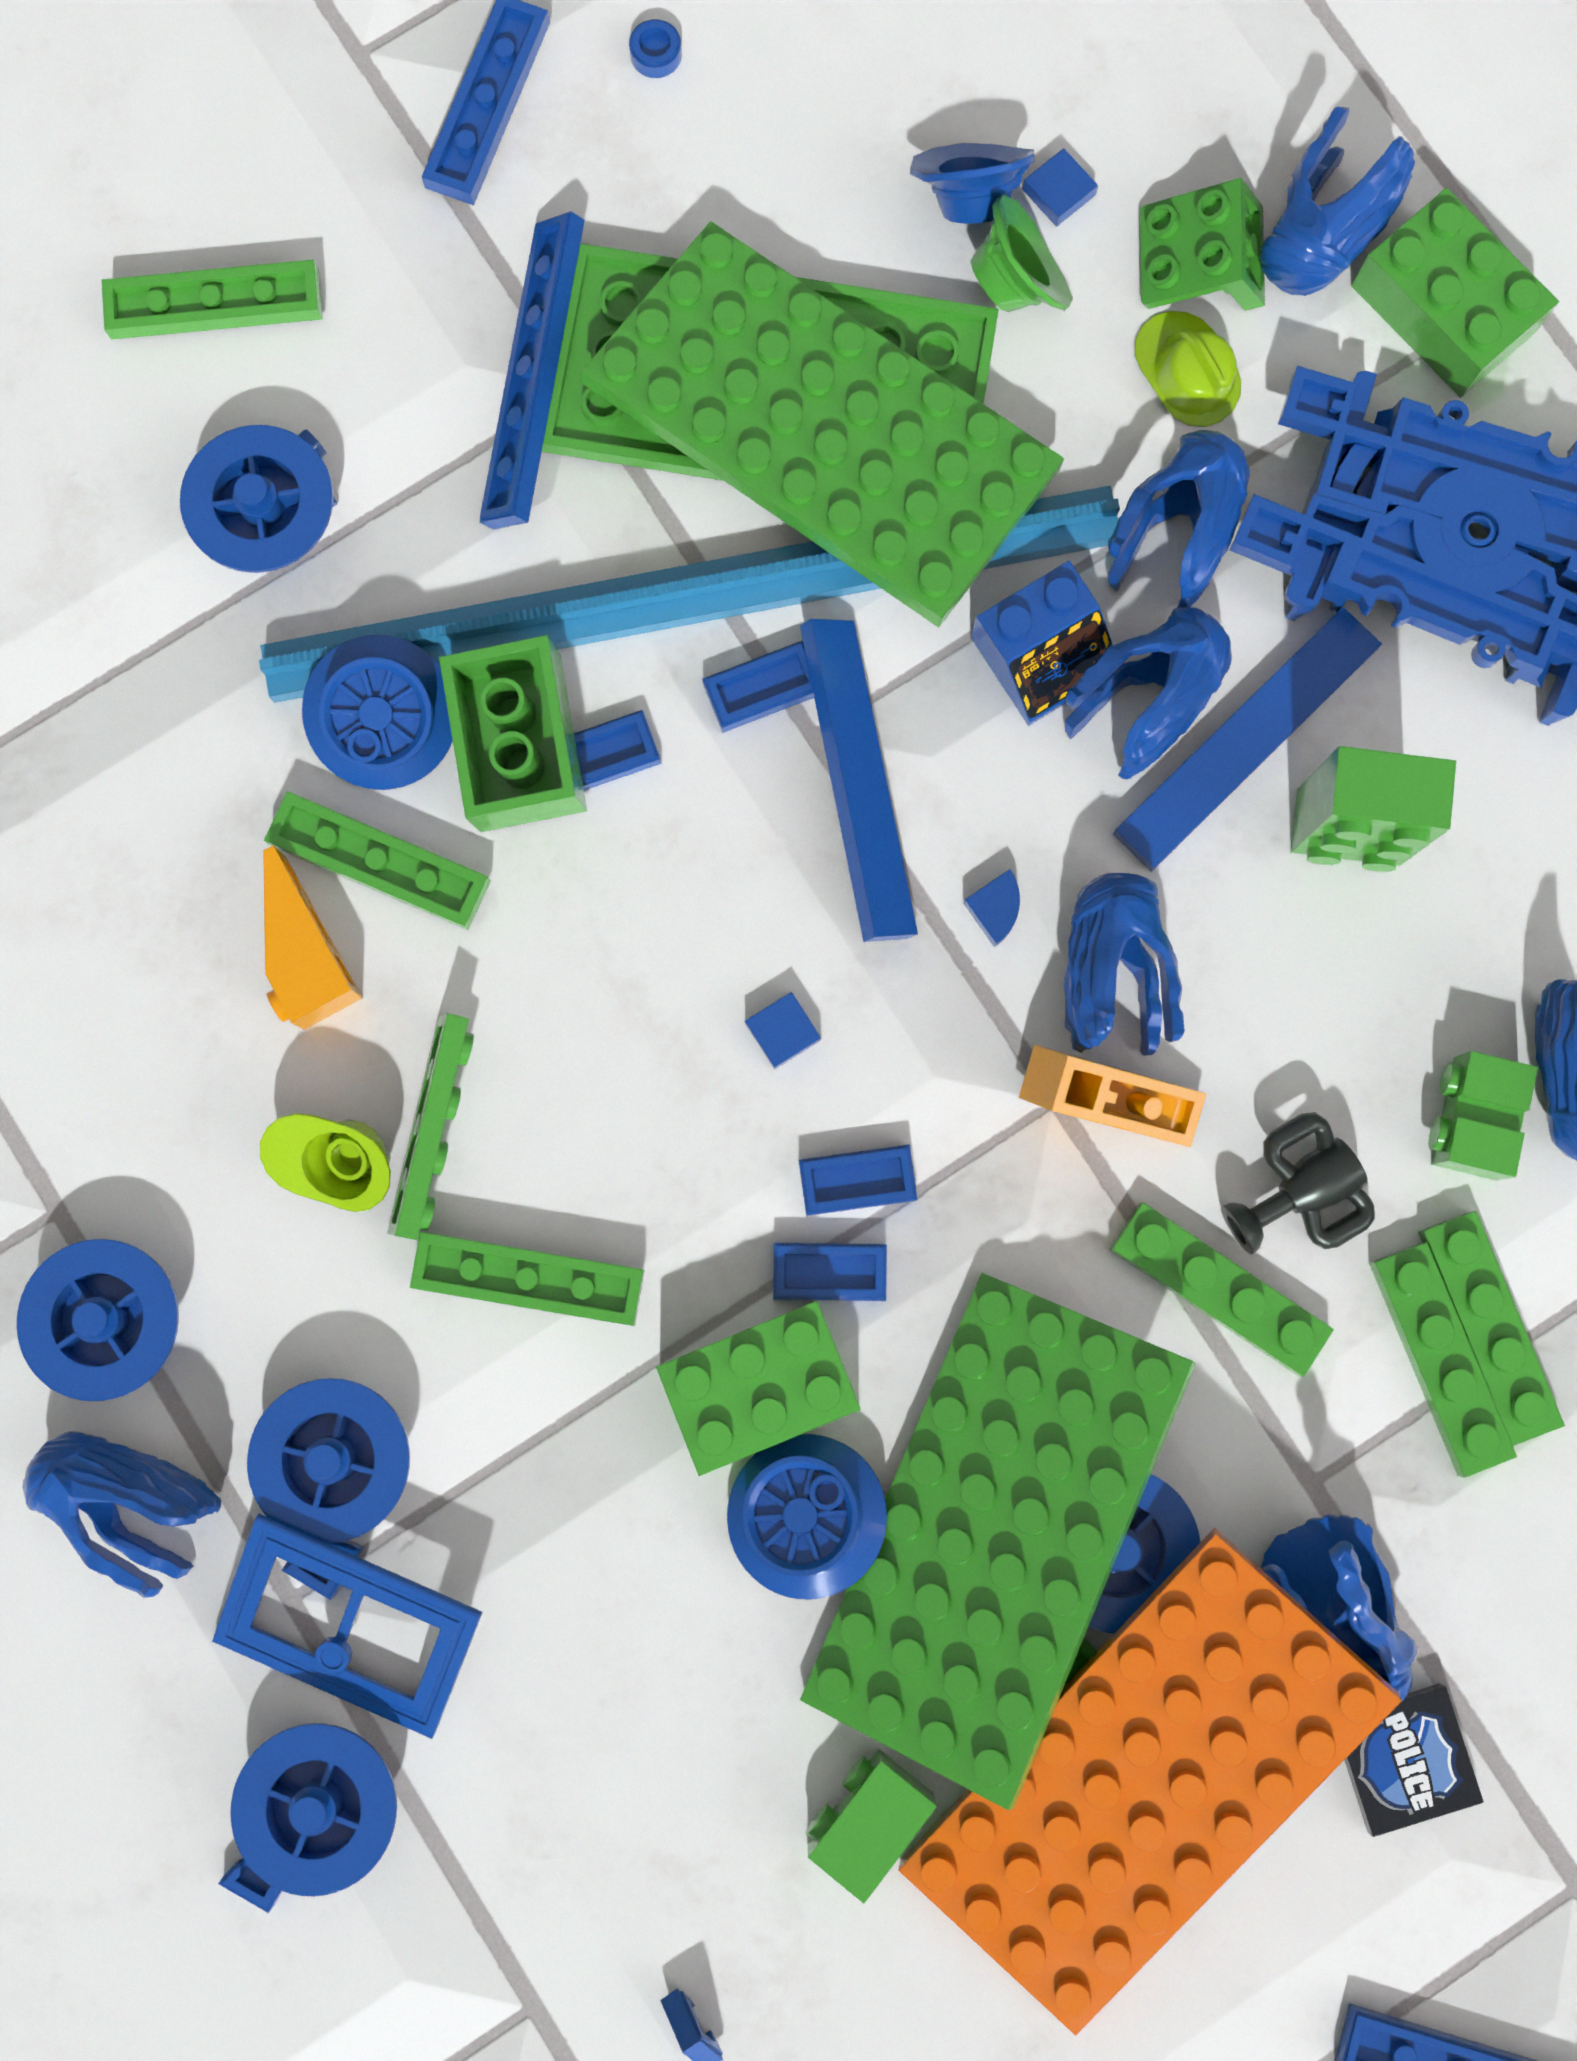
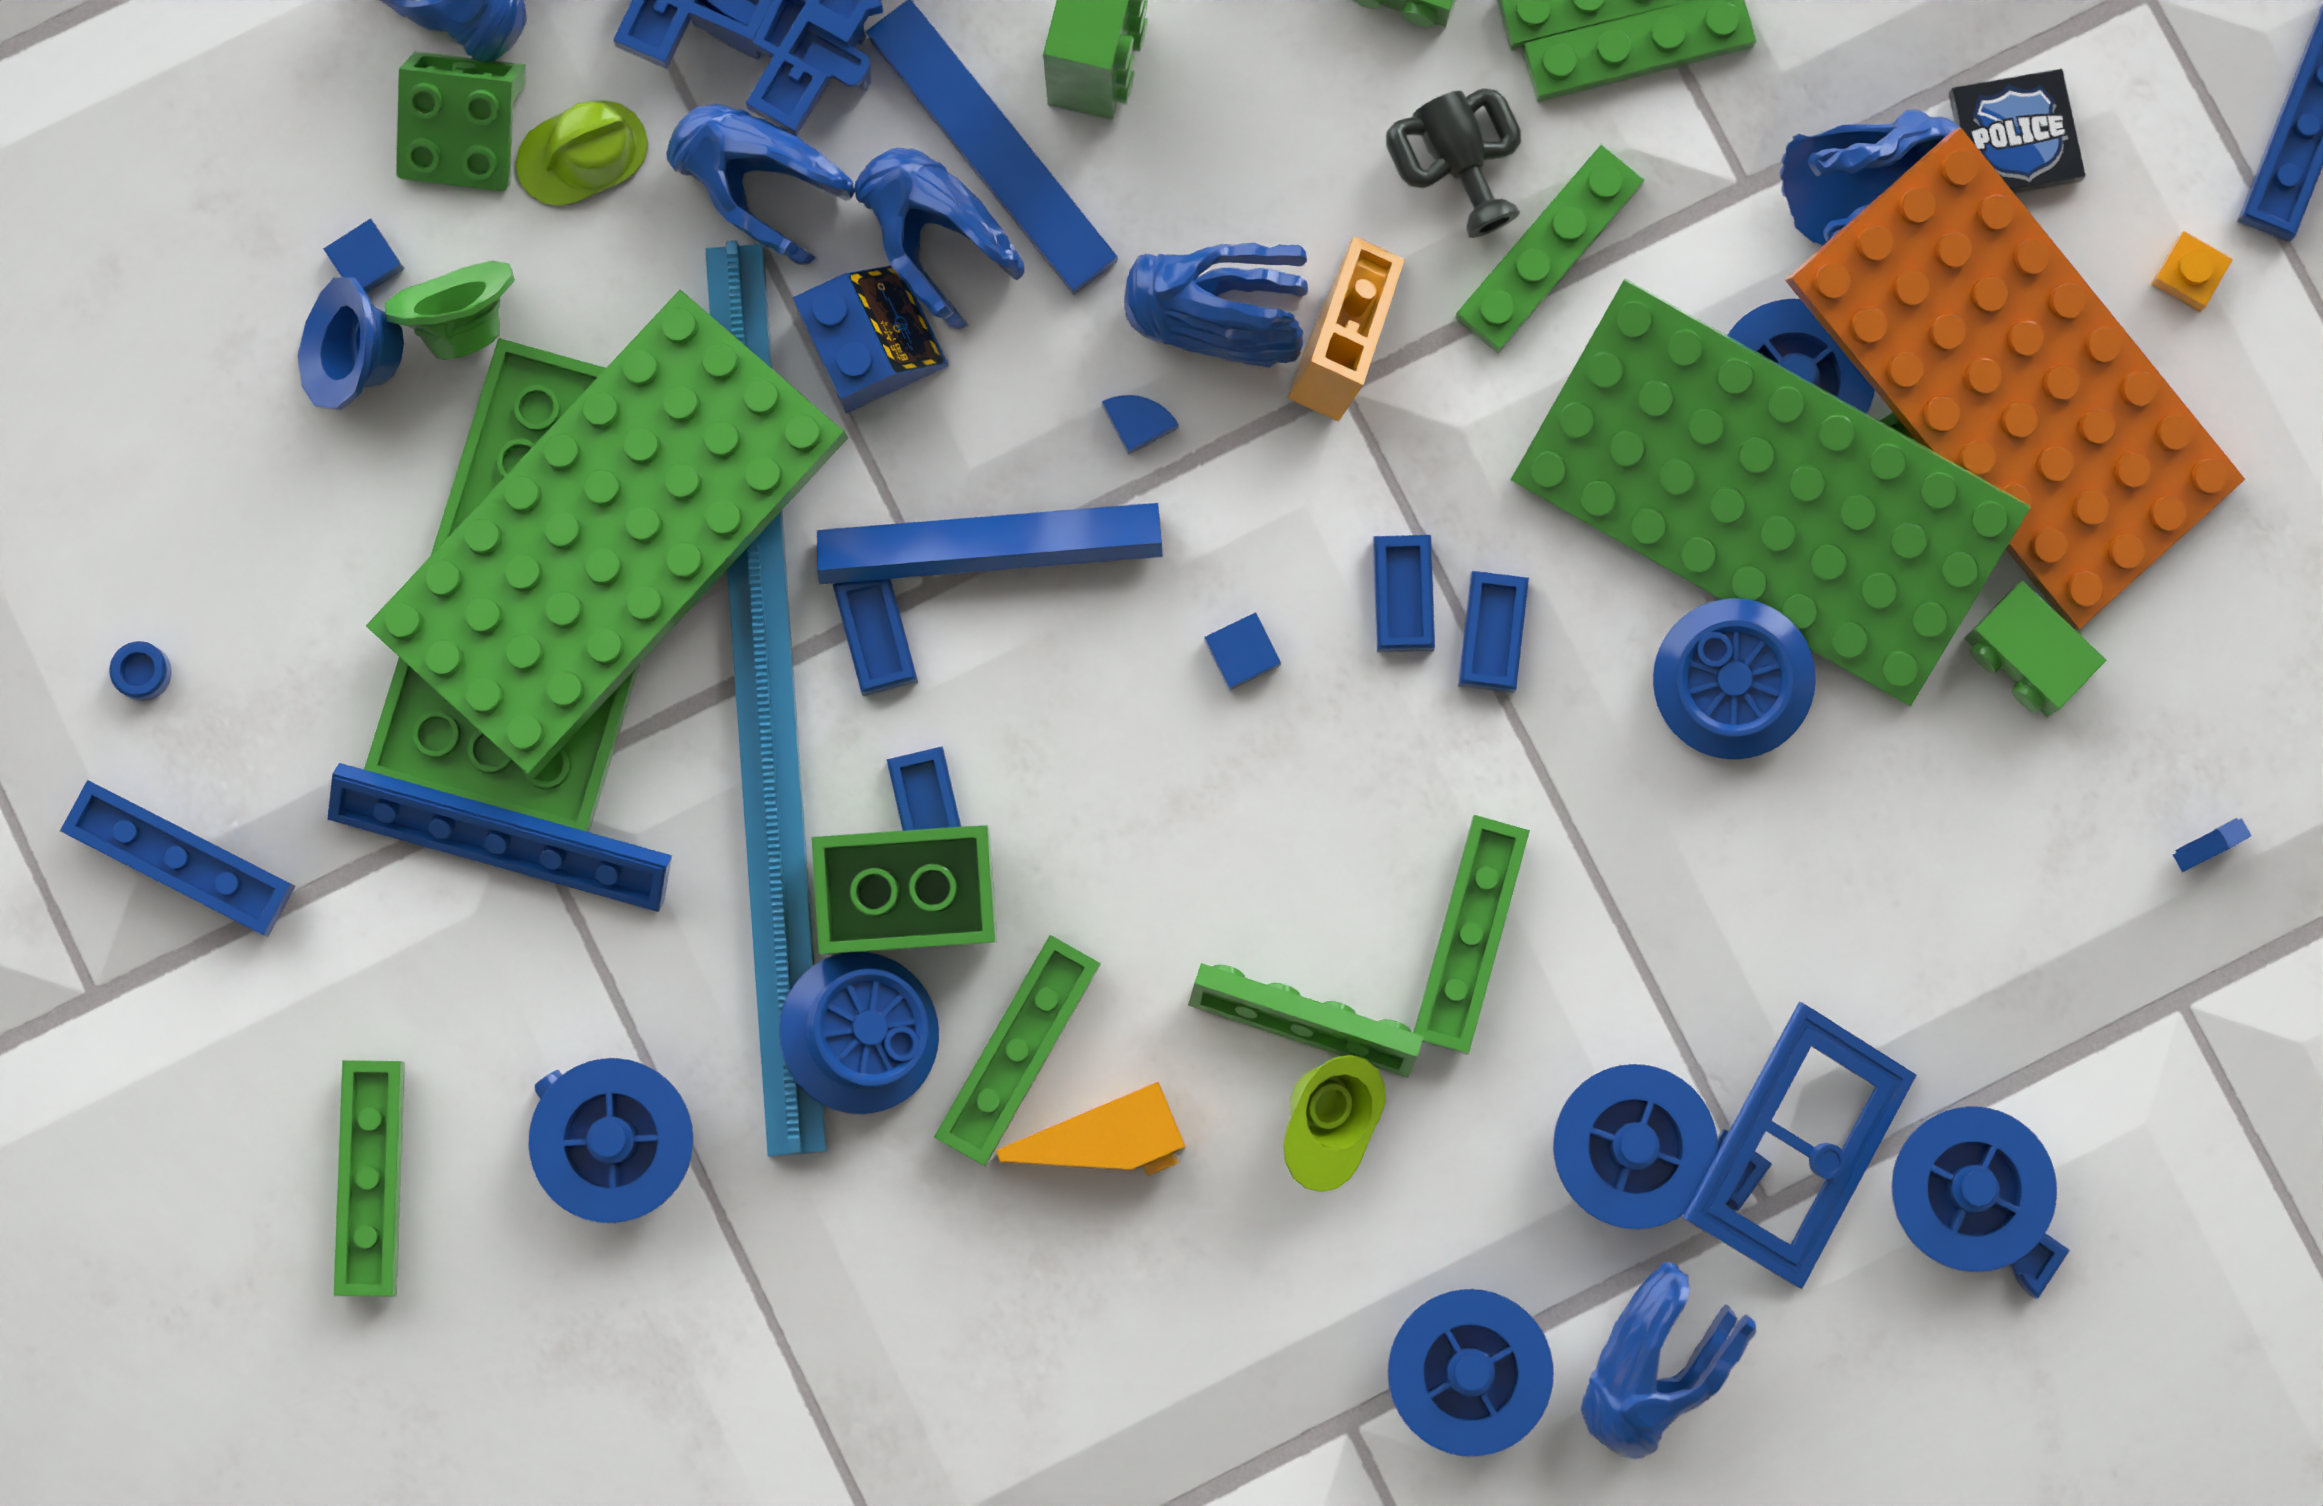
camera: 85 degrees left, 0 degrees up
bright green brick [656,1301,861,1476] -> none
none -> light orange plate [2151,231,2233,312]

